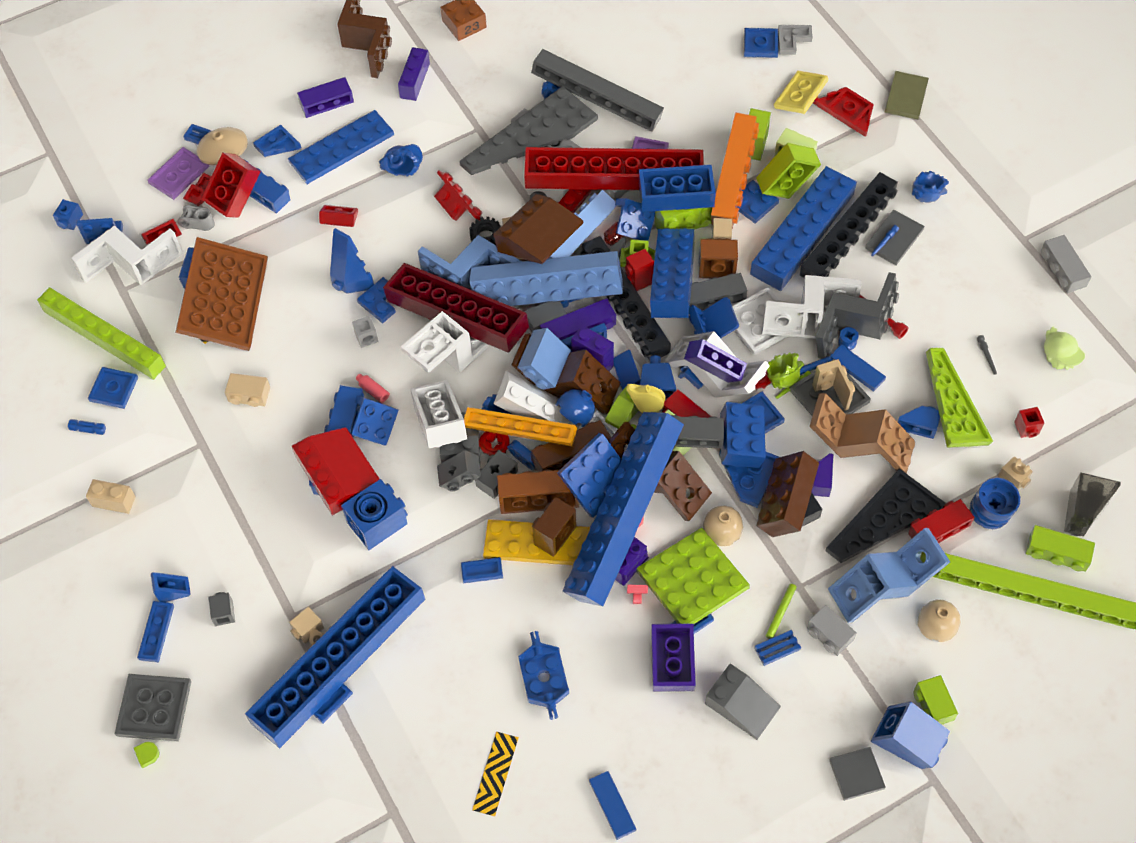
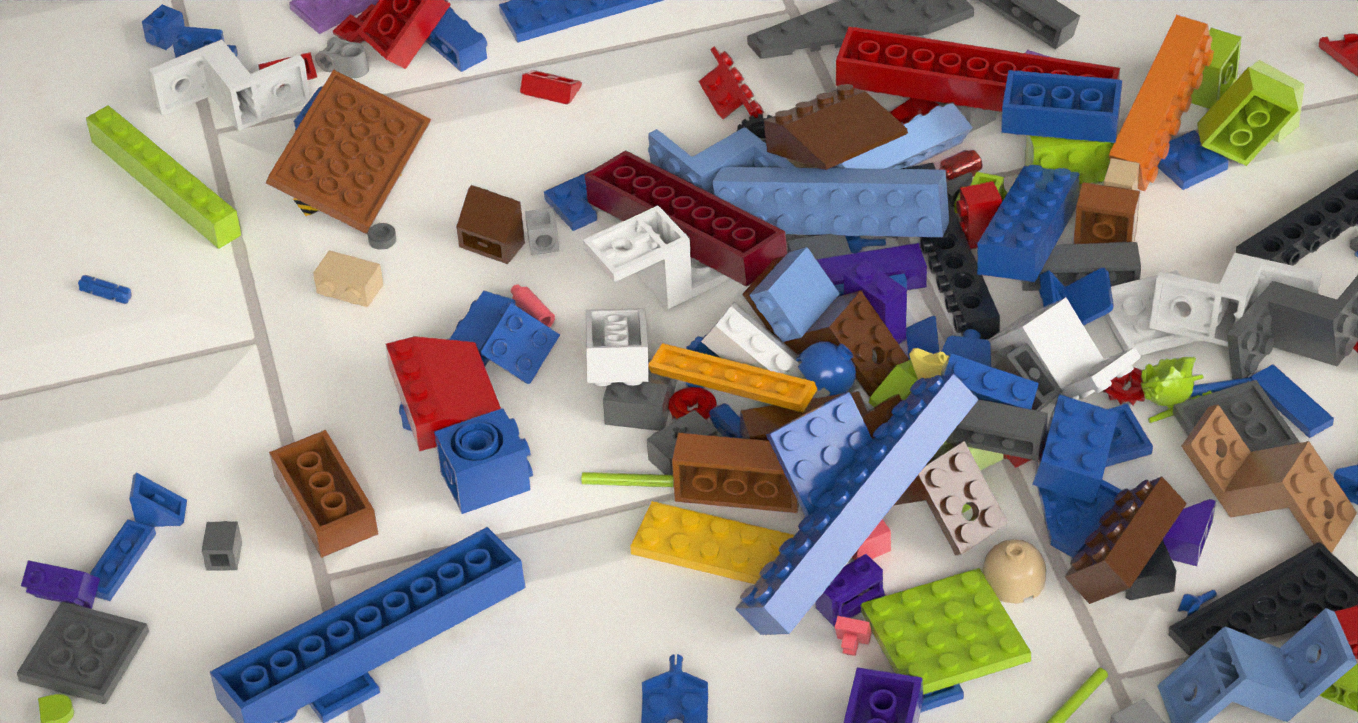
camera: 15 degrees right, 15 degrees down
tan brick [86,479,136,514] -> none
blue plate [88,367,139,409] -> none
tan brick [289,606,324,646] -> none
blue wedge [330,228,374,294] -> none
blue hair [379,144,423,177] -> none
dark grey brick [437,450,481,491] -> none
blue tile [461,557,503,584] -> none
reddish brown brick [532,497,576,557] -> none
blue bracket [615,198,655,241] -> none
brick [684,339,747,383] -> none
blue brick [750,166,857,291] -> none
light yellow tile [774,71,828,114] -> none
tan bracket [812,359,855,410] -> none
blue wheel [838,327,859,351] -> none
none -> dark purple window [21,560,100,609]
none -> dark orange brick [269,430,379,558]
none -> dark grey tile [367,223,397,250]
none -> reddish brown slope [456,185,525,264]
none -> lime bar [581,472,674,487]
none -> blue brick [940,353,1039,410]
none -> dark grey brick [993,343,1063,411]
none -> blue hand [1177,590,1217,617]

